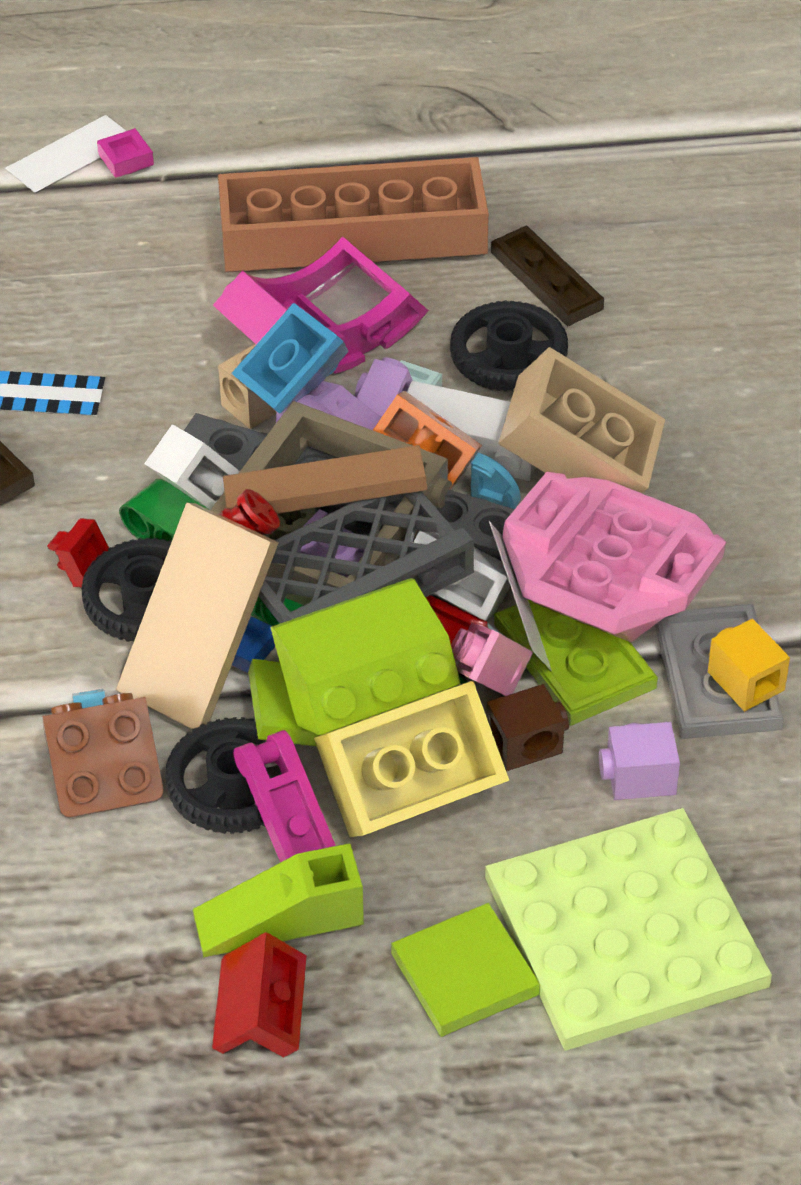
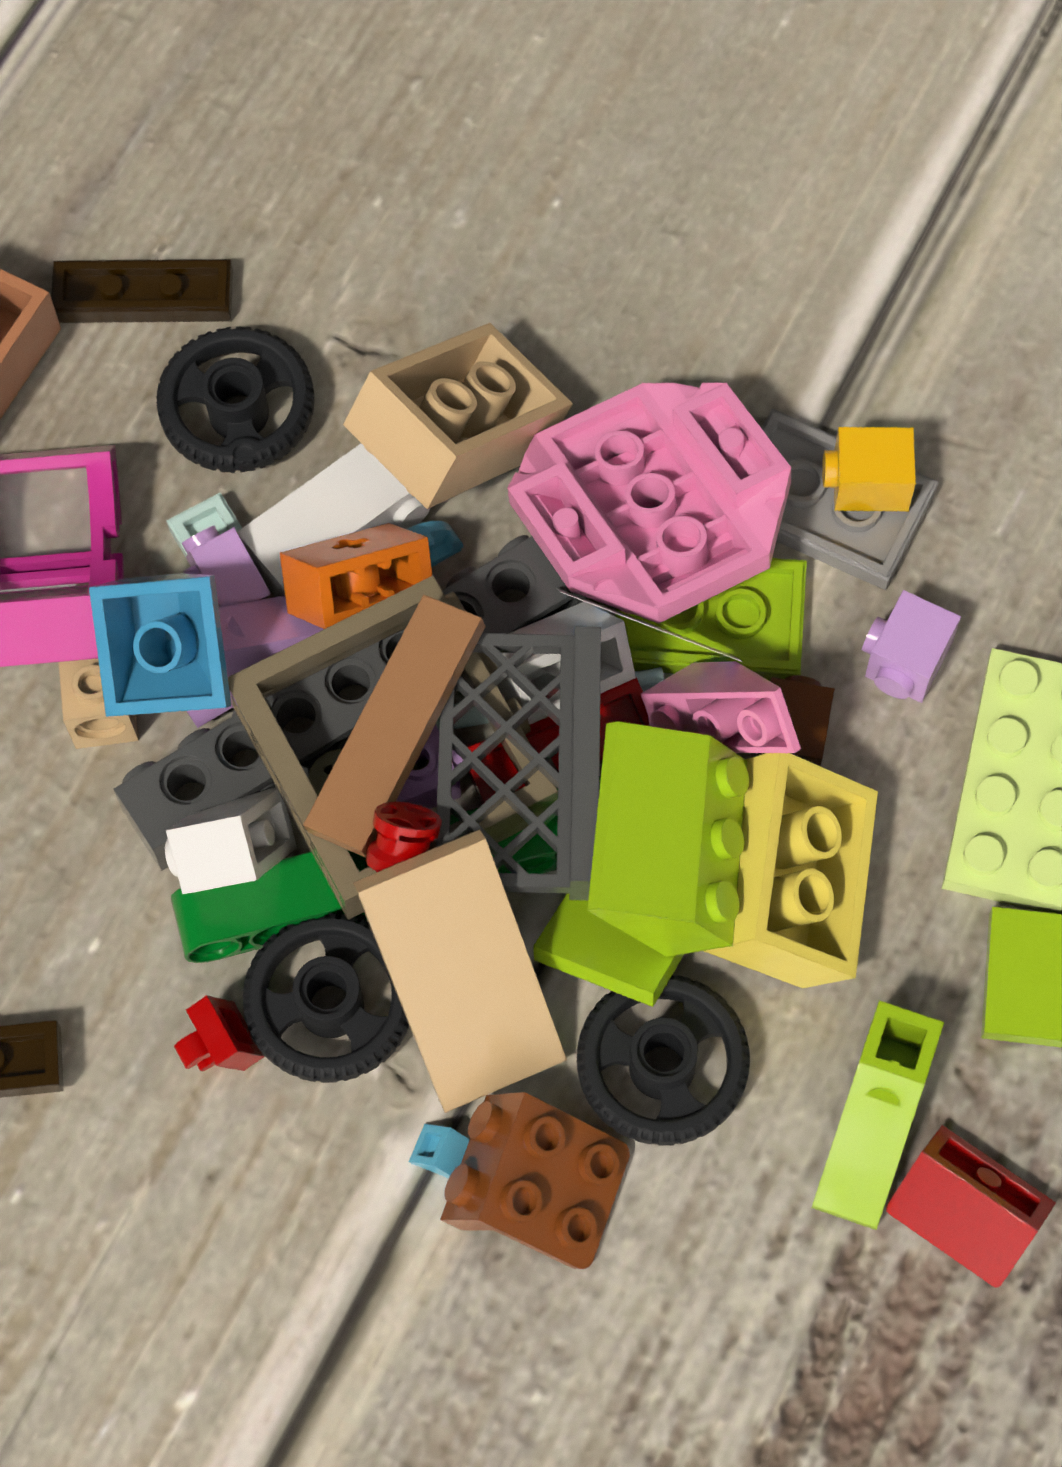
camera: 55 degrees left, 20 degrees up
dark pink plate [234,730,336,862] -> none

